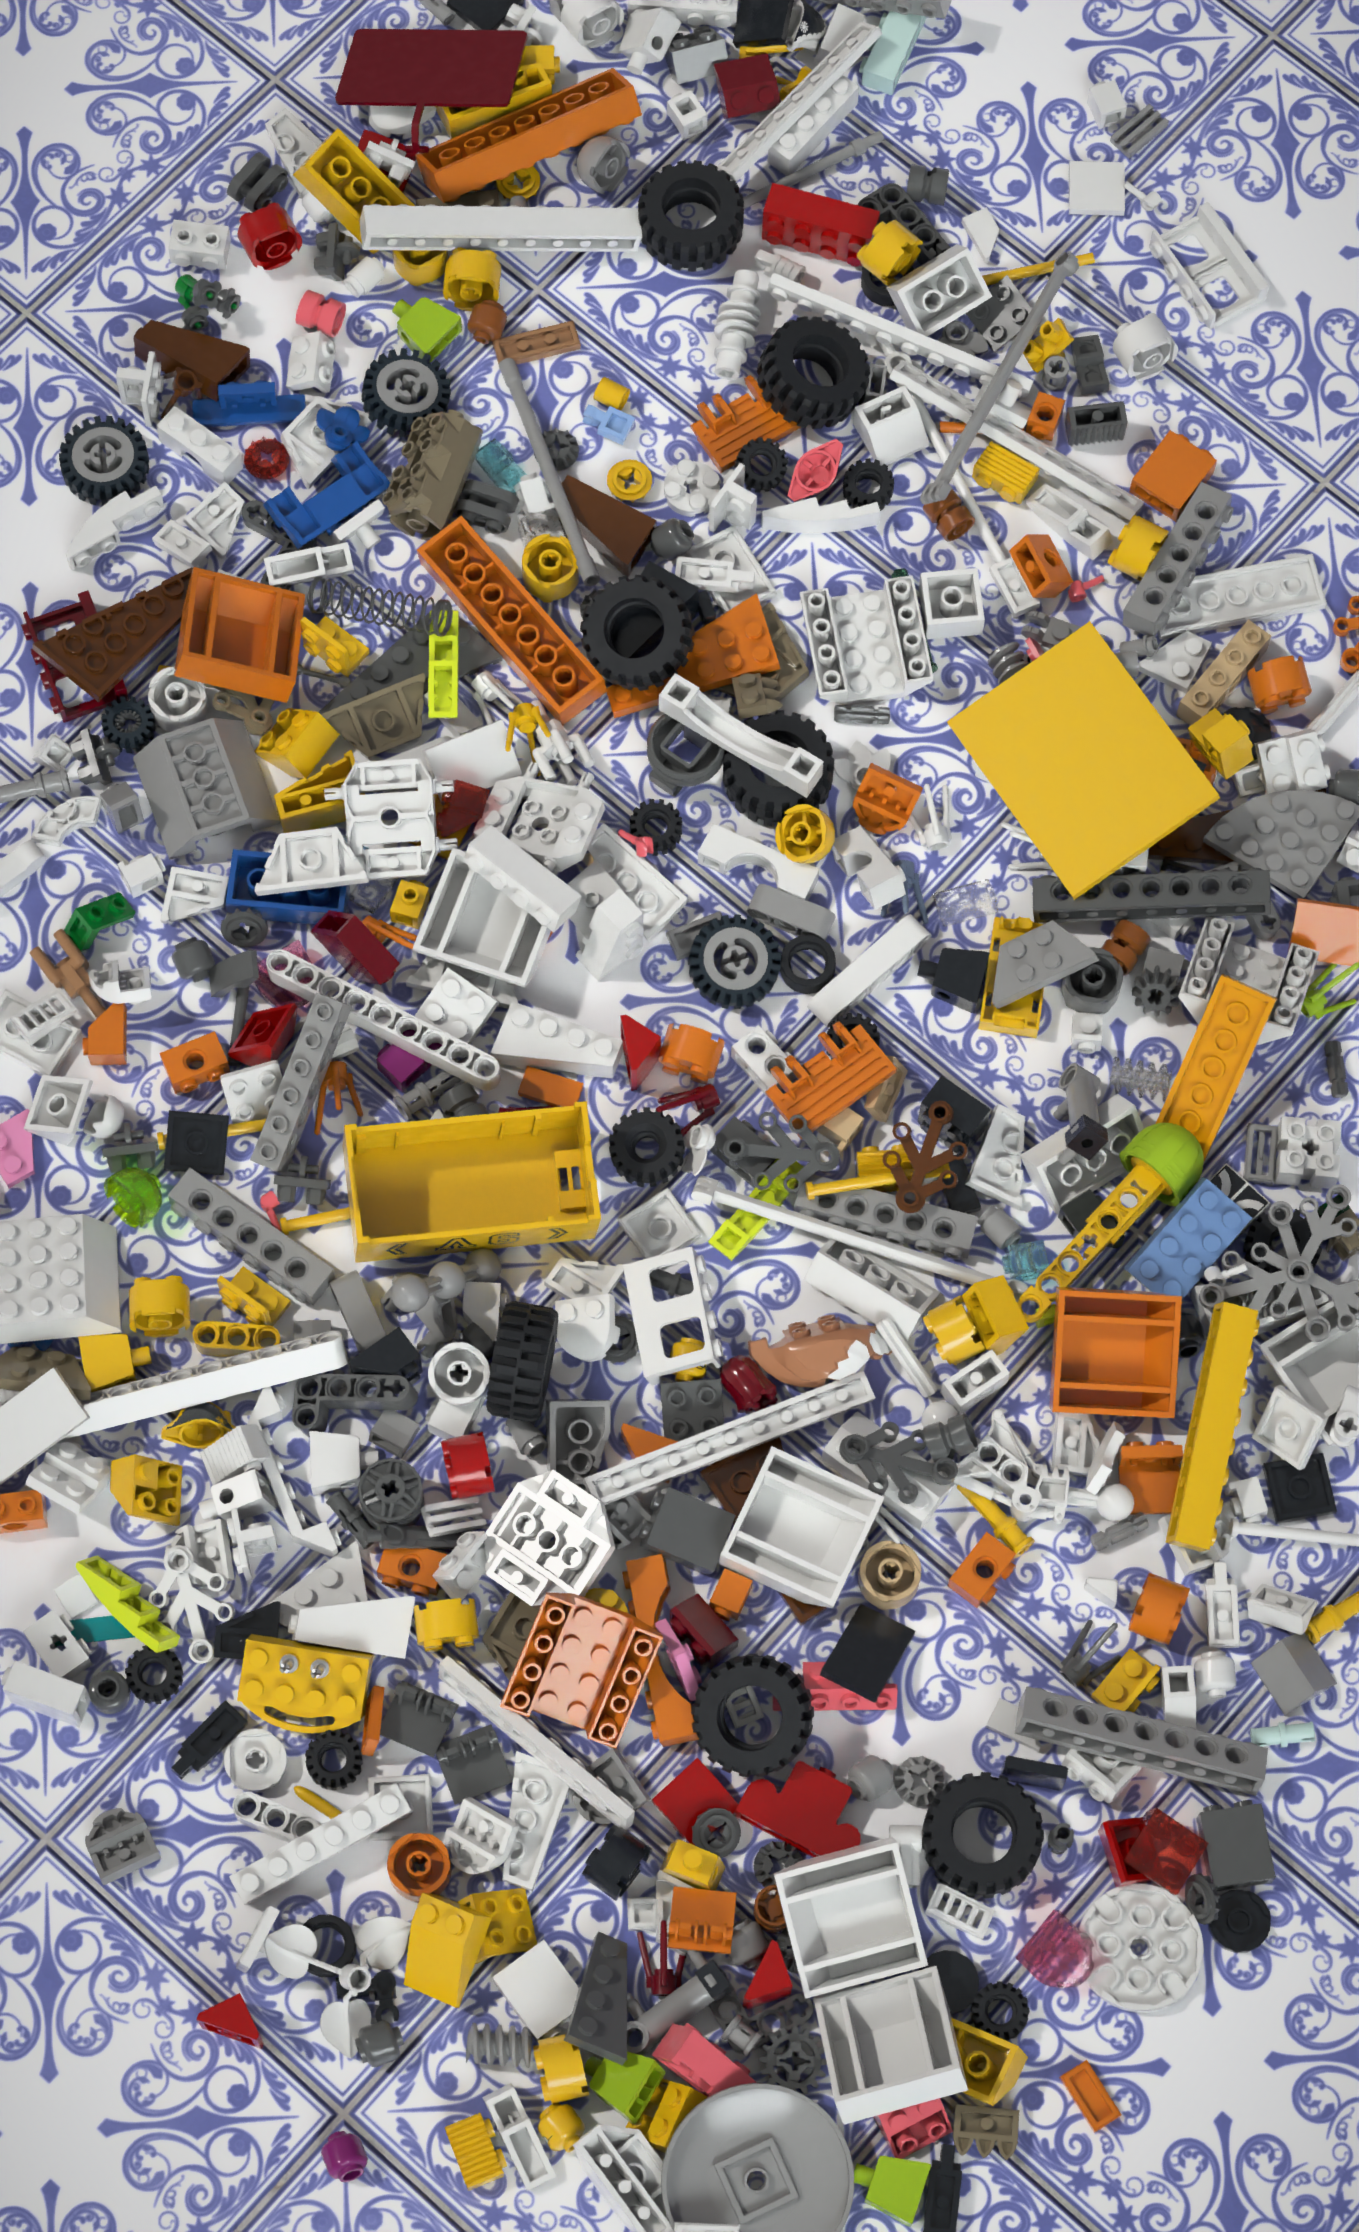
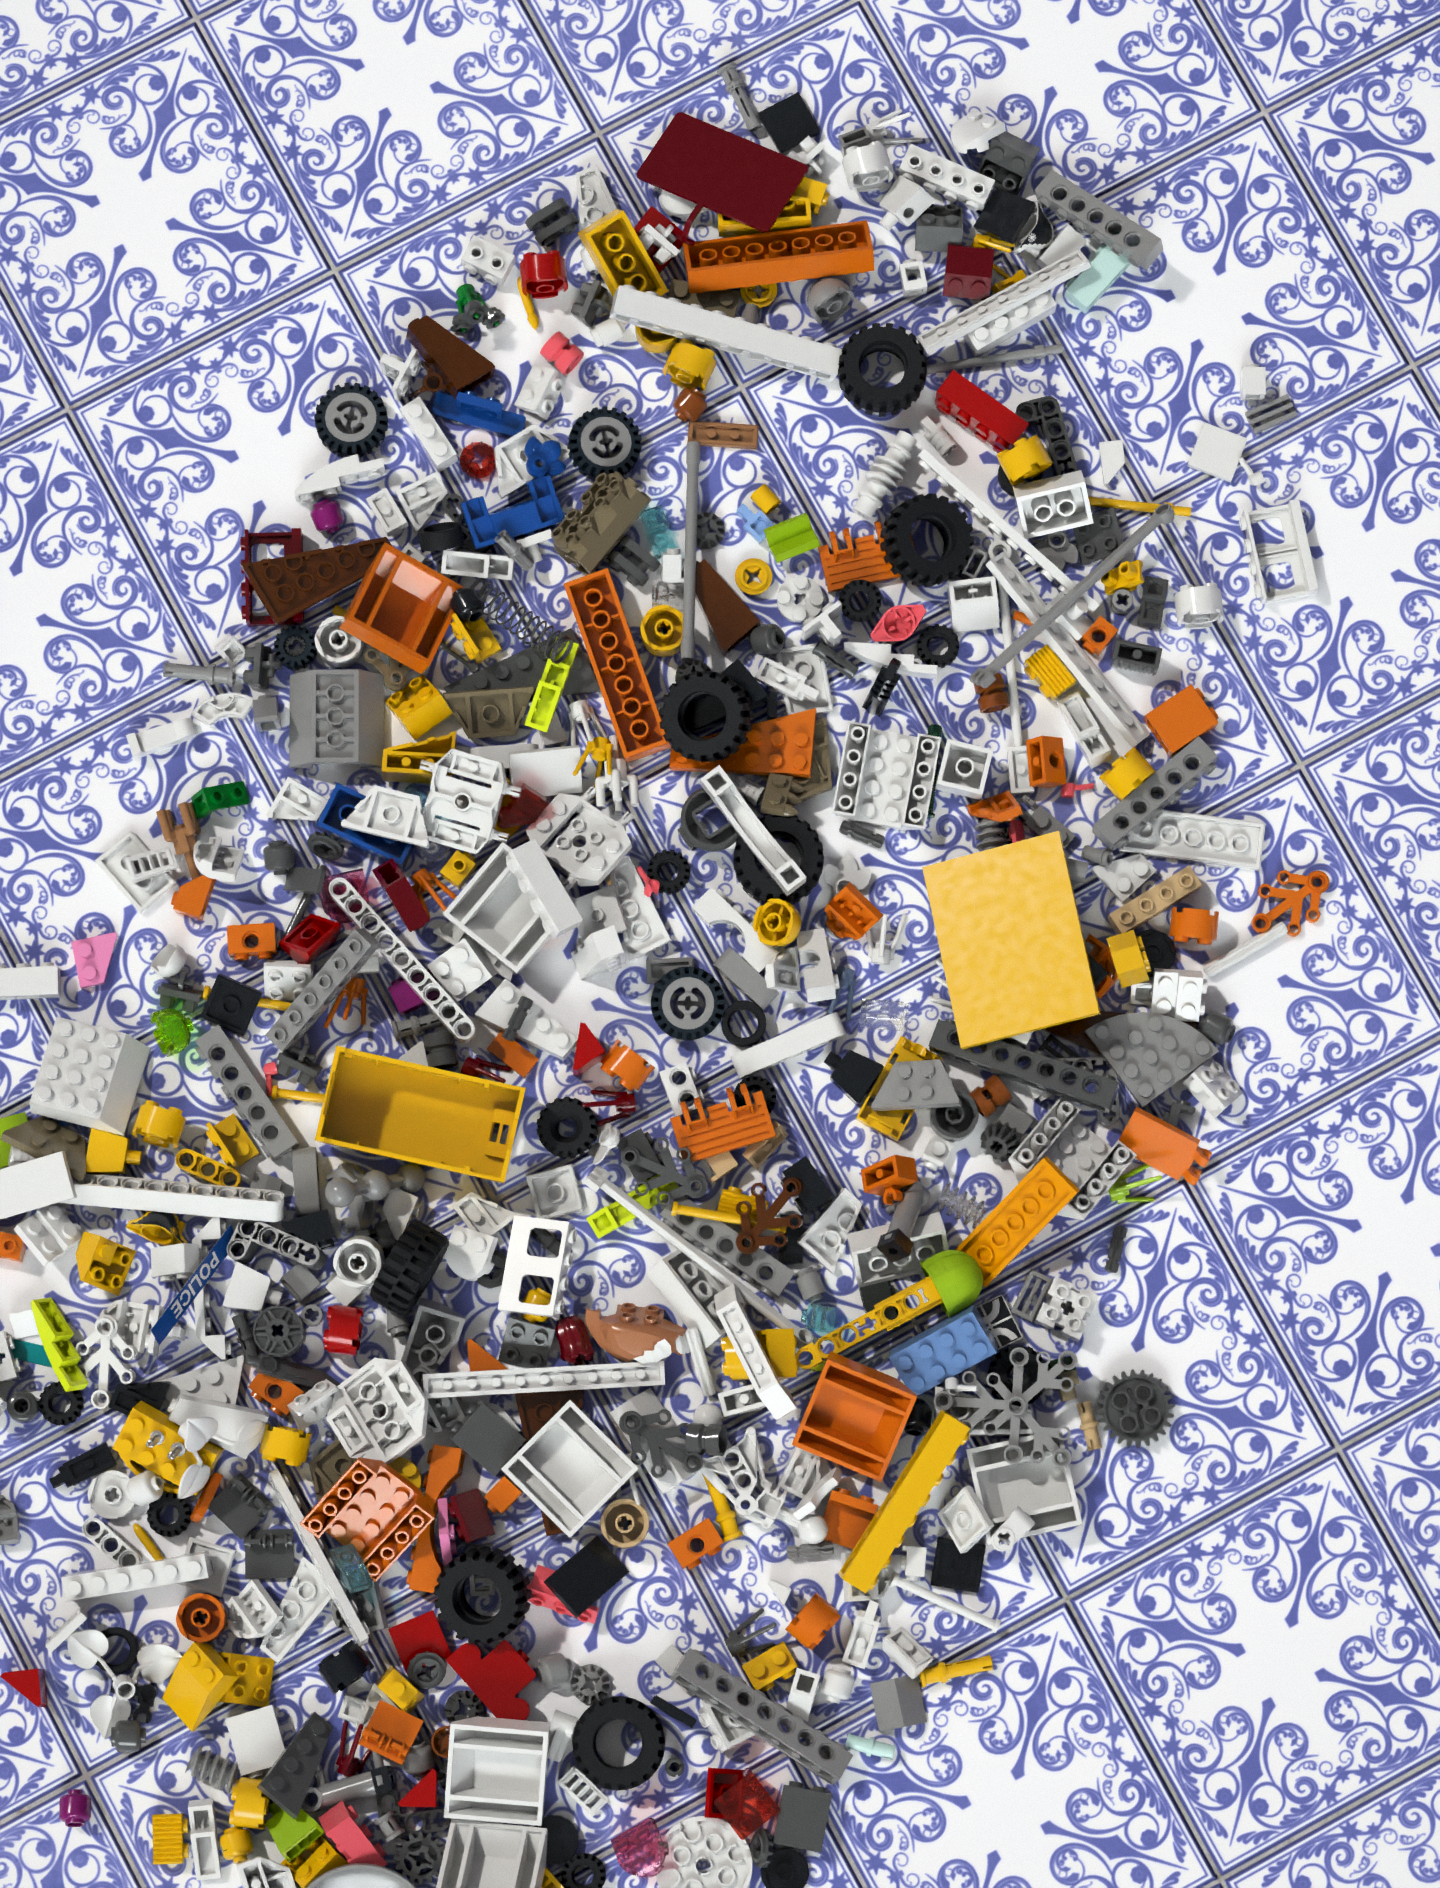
camera: 20 degrees right, 10 degrees up
white slope [24,1075,93,1146] -> none
white brick [117,853,166,899] -> none
white torso [199,1469,276,1522] -> none
lime torso [392,297,462,363] -> none
white tile [420,1496,487,1537] -> none
dark grey wheel [906,164,949,206] -> none
none -> white head [126,1470,164,1506]
none -> blue sticker [151,1224,234,1346]
none -> white plant [178,1416,265,1499]
none -> light grey bush [301,1304,323,1327]
none -> magenta head [310,498,344,535]
none -> clear light blue slope [329,1544,373,1593]
none -> black tyre [418,522,464,551]
none -> black head [450,588,485,623]
none -> light grey axle [494,530,534,571]
none -> dark grey axle [502,996,533,1042]
none -> yellow piece [517,277,539,330]
none -> white slope [714,1284,798,1421]
none -> lime panel [764,513,820,563]
none -> white wing [765,946,801,992]
none -> dark grey pin [812,641,859,680]
none -> orange brick [860,1155,918,1206]
none -> black hinge [862,658,902,717]
none -> orange wing [966,790,1023,822]

